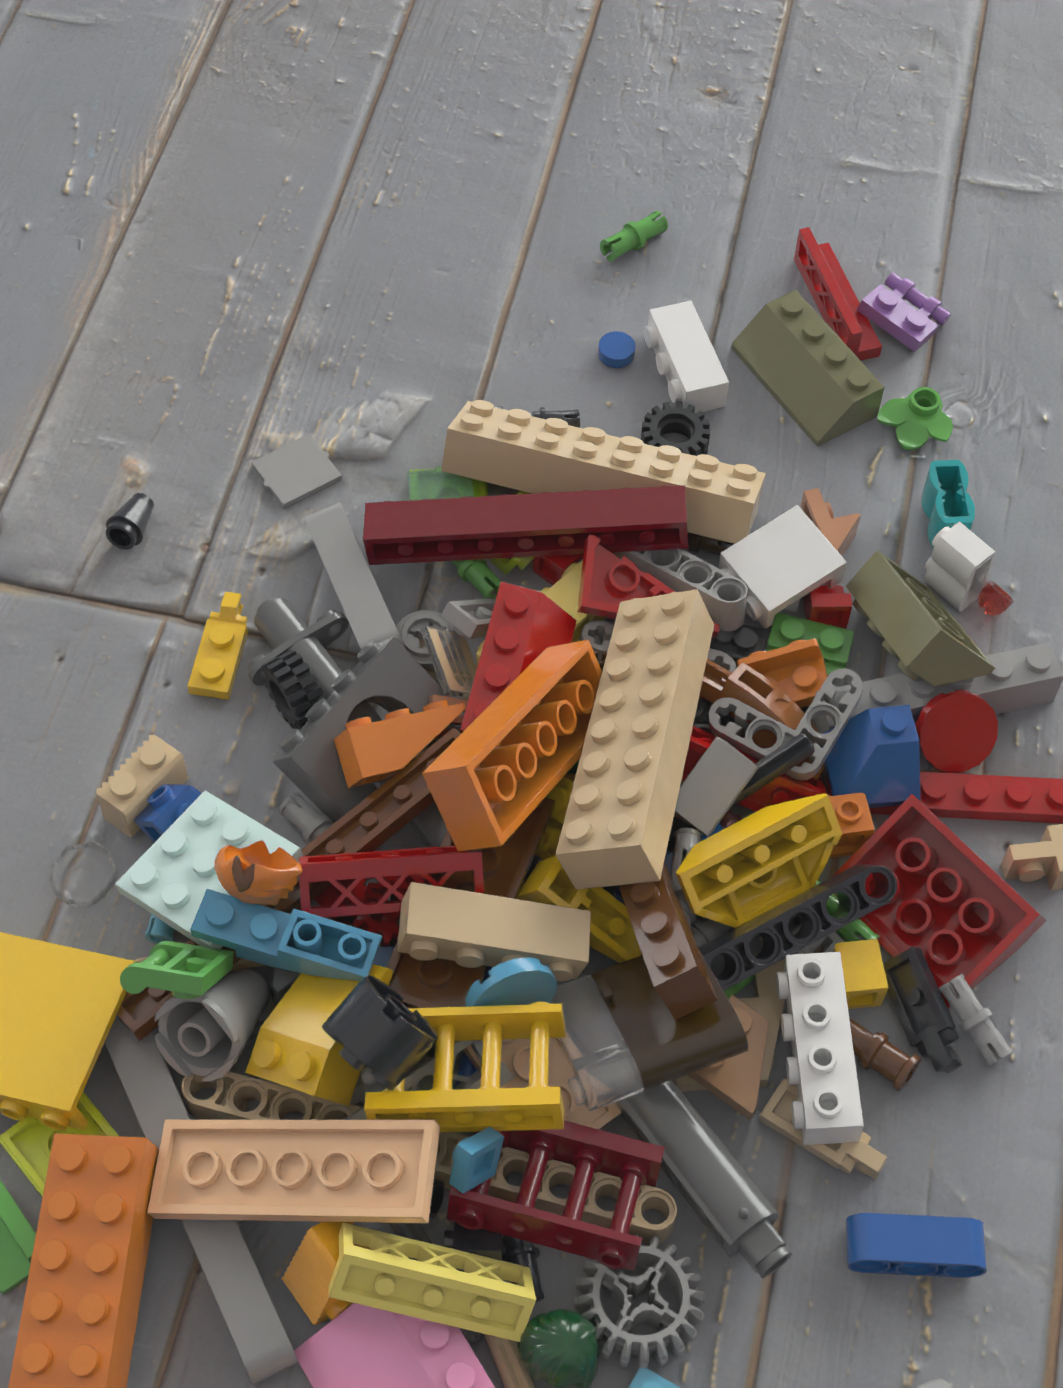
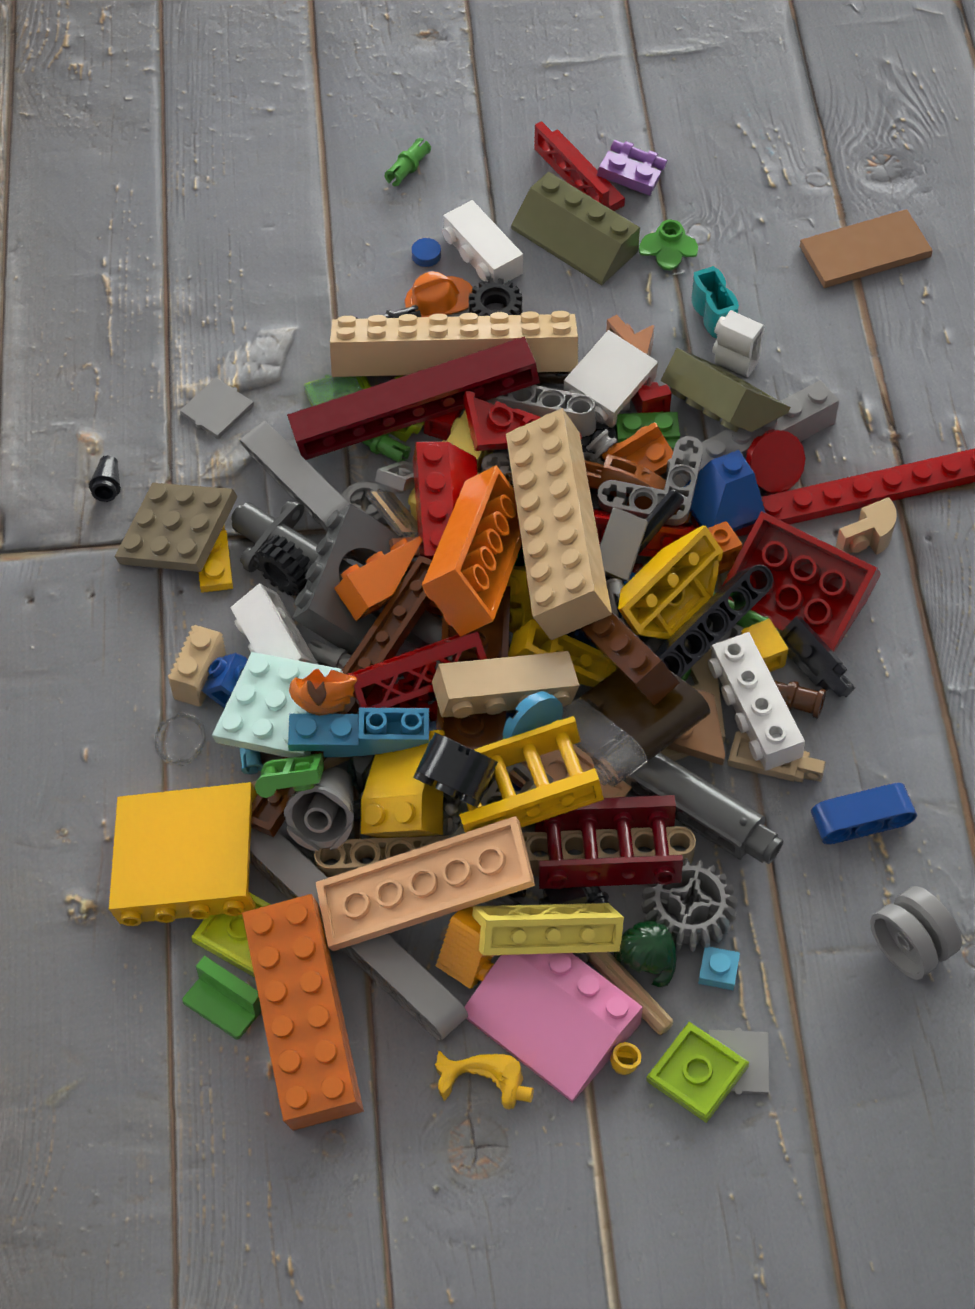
camera: 15 degrees left, 0 degrees up
dark azure plate [449,1126,504,1193] -> none
light grey pin [938,973,1013,1066] -> none
clear red hinge [978,581,1014,616] -> none
none -> dark tan plate [114,483,237,572]
none -> white brick [230,583,318,664]
none -> orange piece [405,271,473,317]
none -> light grey bush [586,429,617,459]

